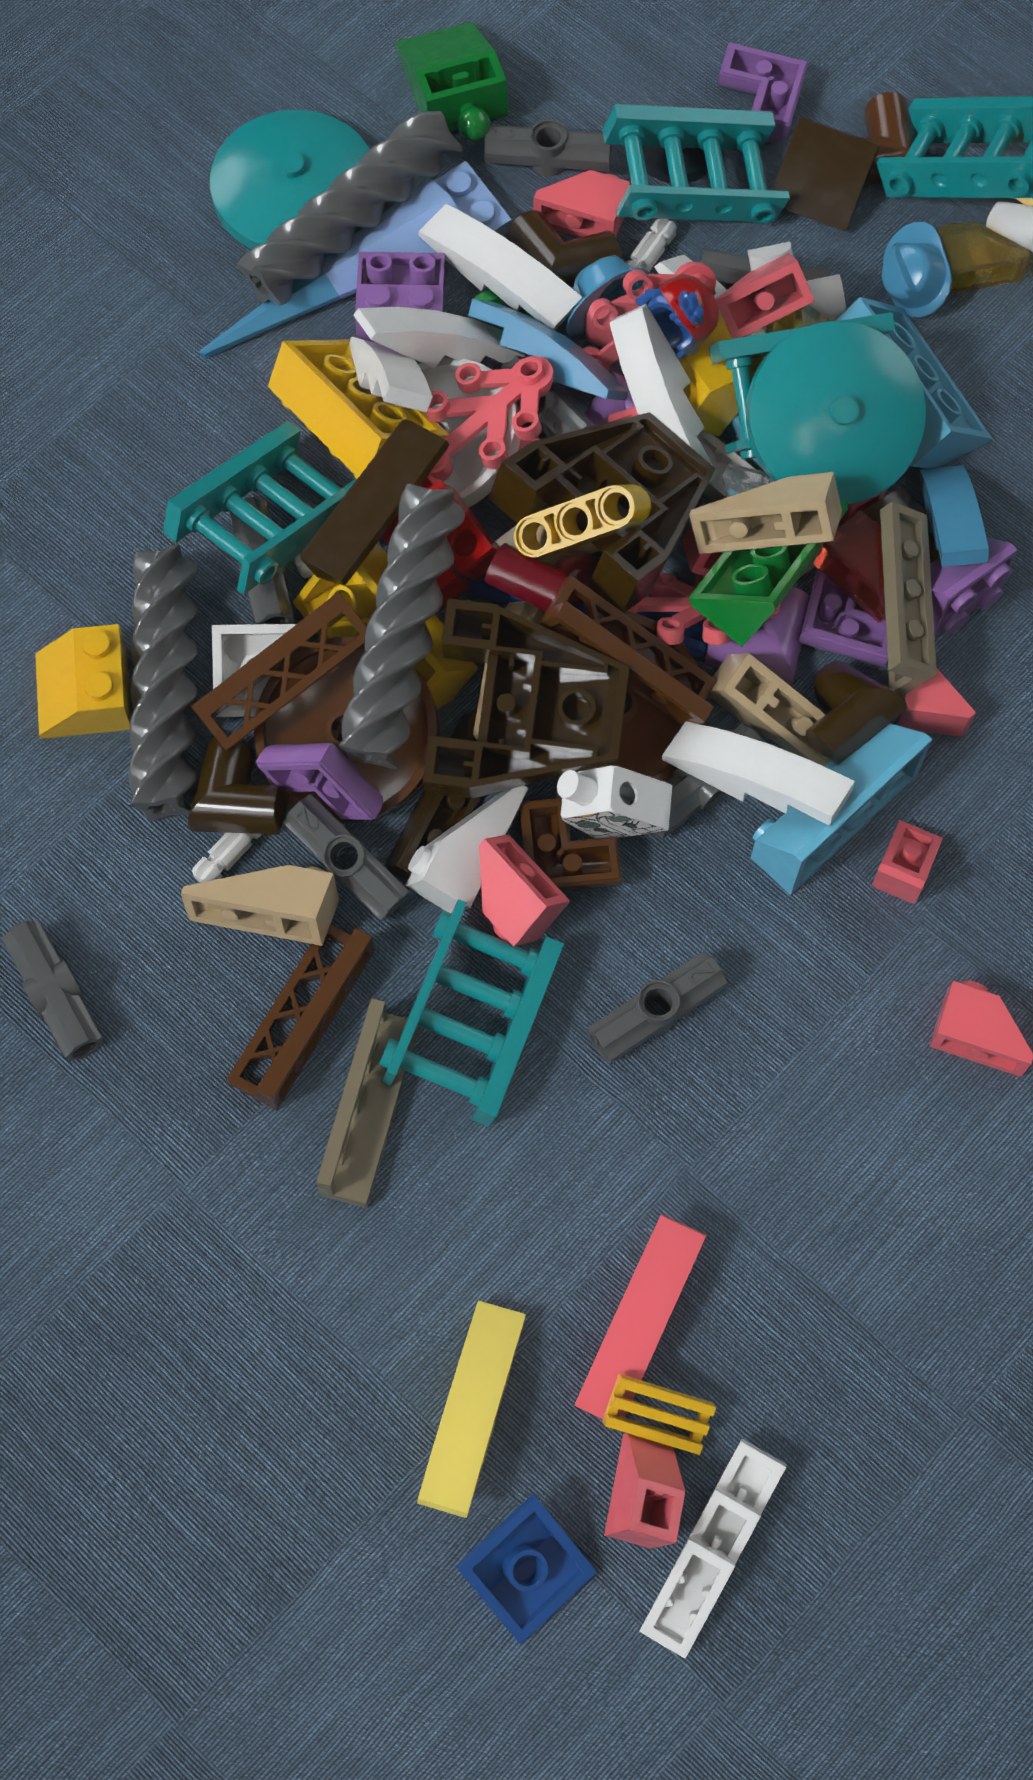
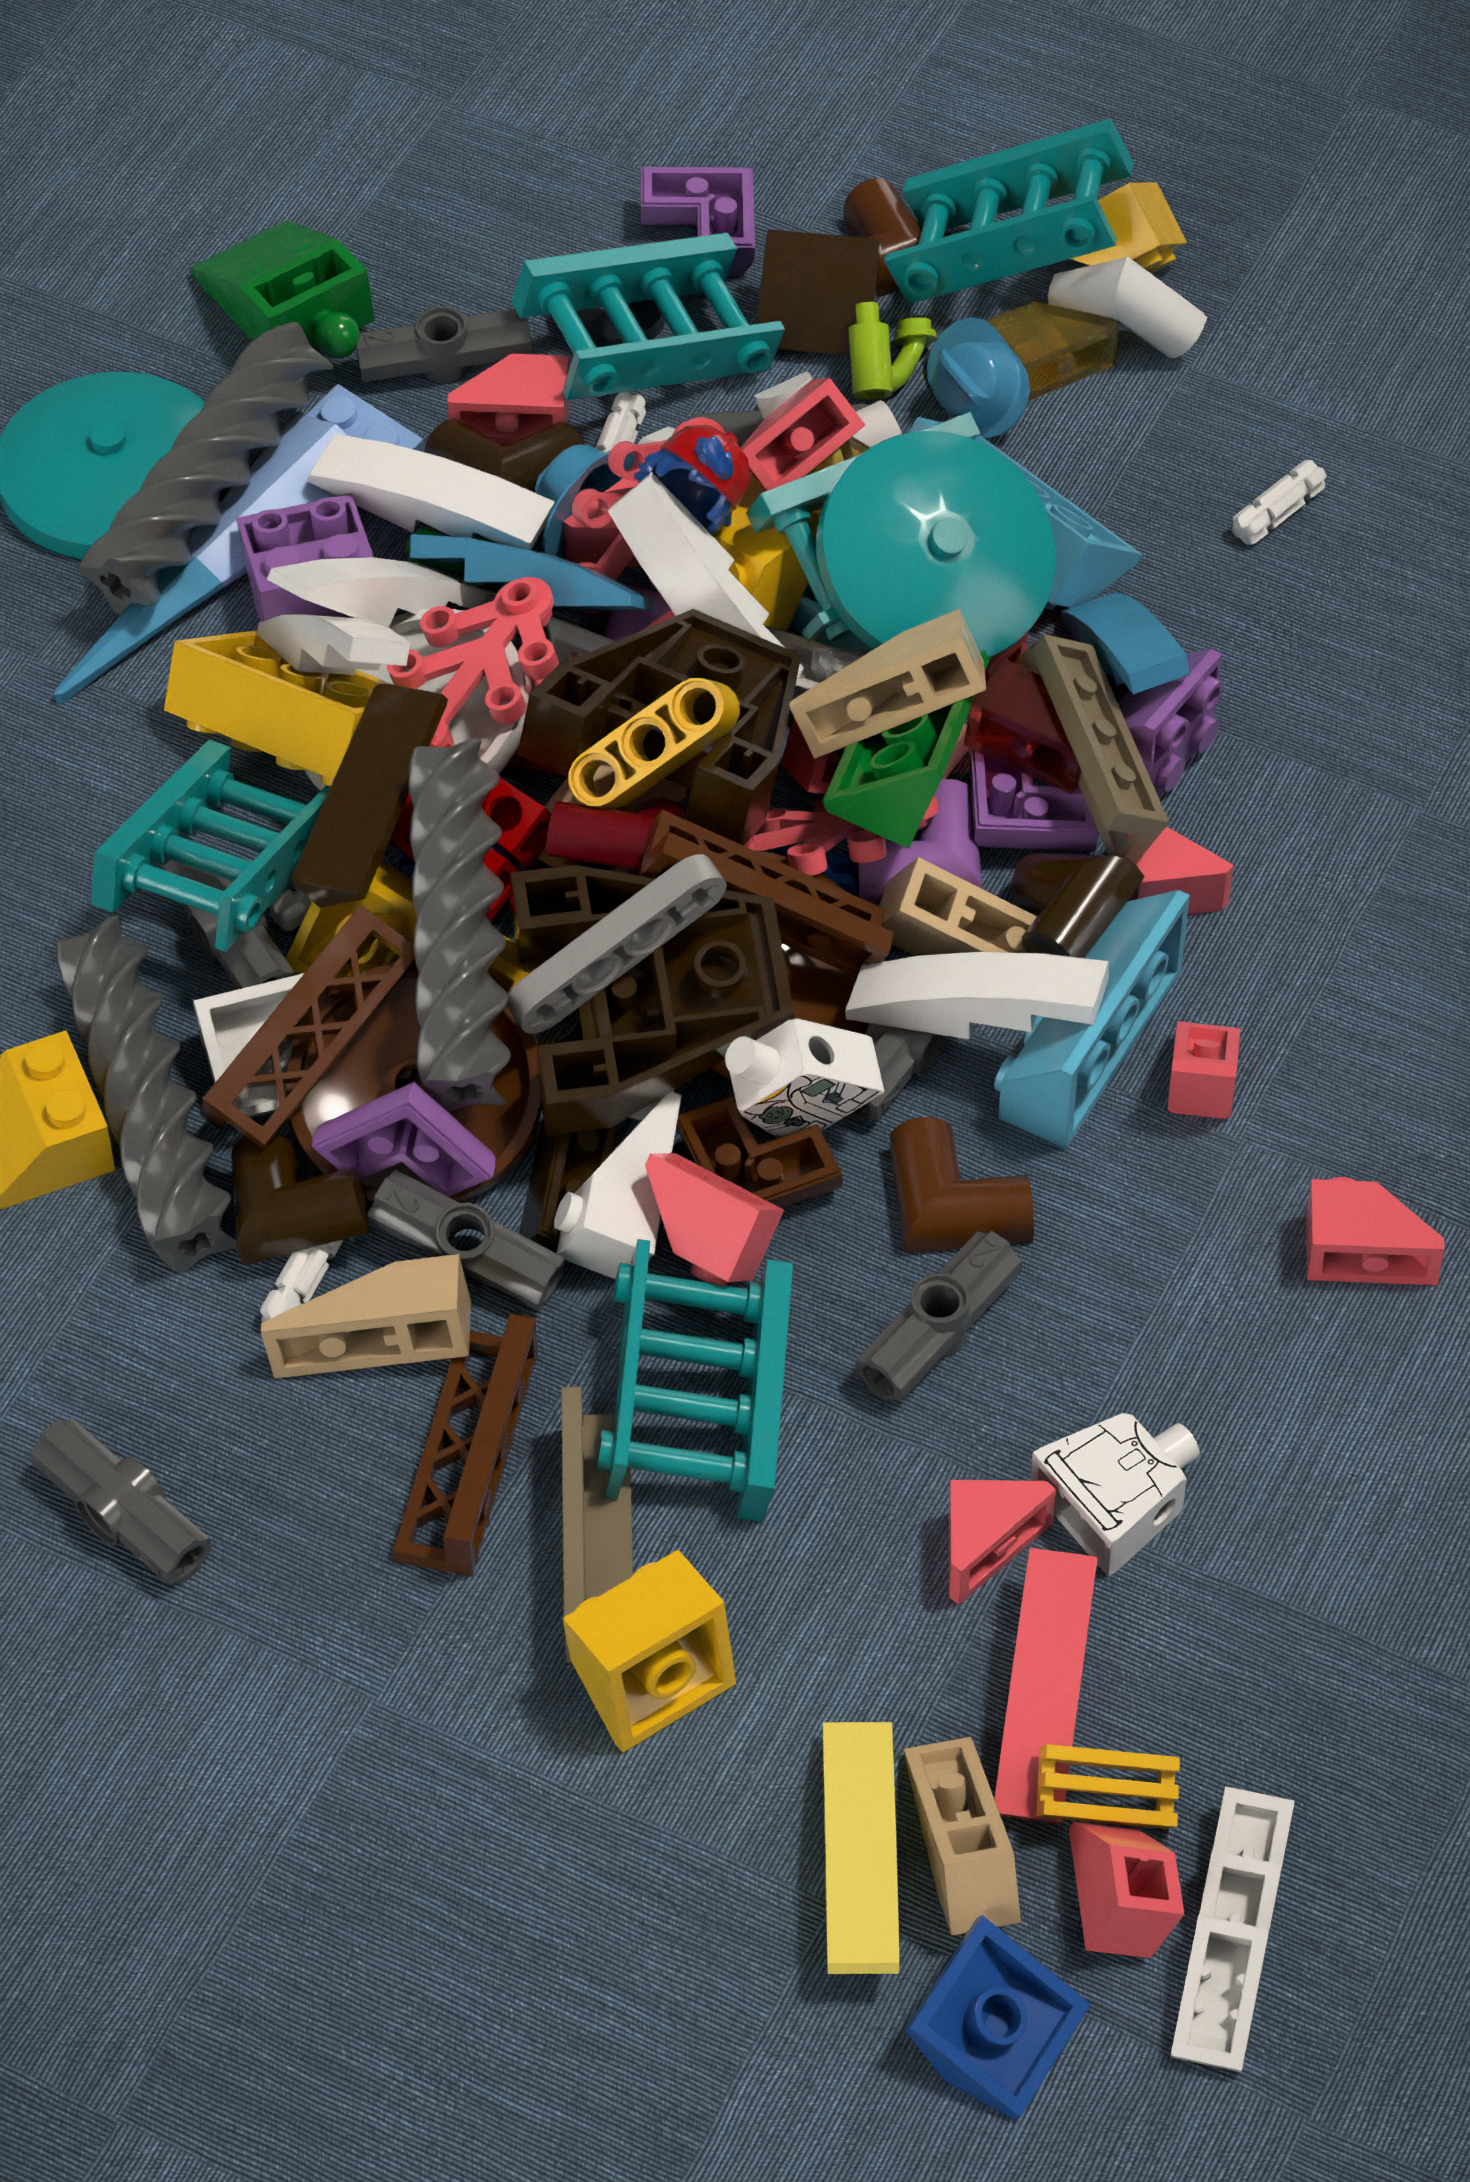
camera: 15 degrees left, 15 degrees down
none -> light grey beam [507,854,727,1034]
none -> yellow slope [563,1549,736,1753]
none -> lime plant [848,302,937,400]
none -> reddish brown brick [889,1117,1034,1253]
none -> tan slope [904,1737,1021,1936]
none -> coral slope [949,1480,1056,1605]
none -> white torso [1031,1413,1200,1577]

